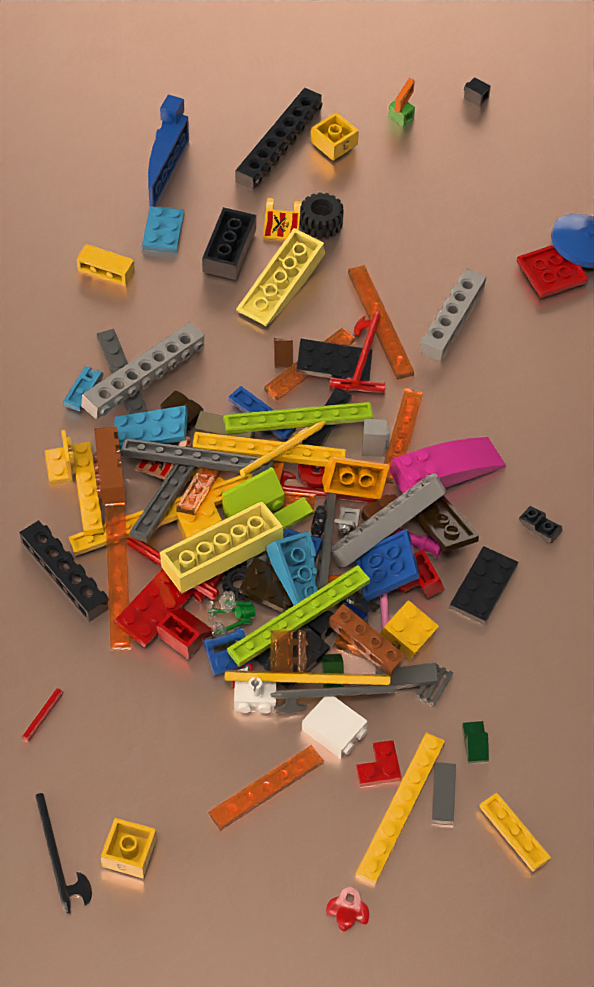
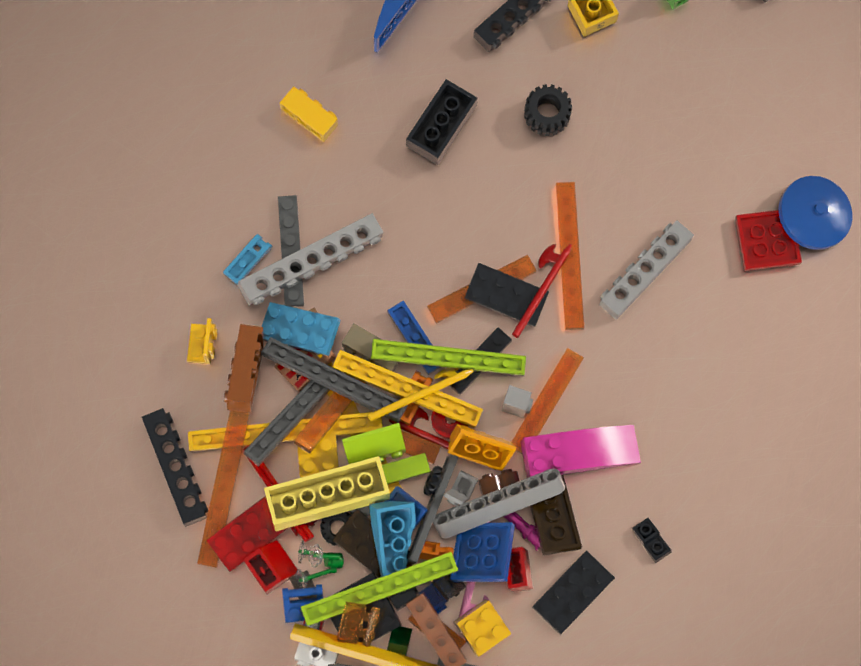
camera: 15 degrees right, 20 degrees up
red bar [22,688,63,742] -> none
yellow plate [72,441,104,536] -> none
dark azure plate [142,206,184,253] -> none
dark brown brick [160,390,204,431] -> none
light yellow slope [236,228,326,327] -> none
flag [263,198,301,241] -> none
reddish brown slope [274,337,293,369] -> none
red pin [330,377,386,394] -> none

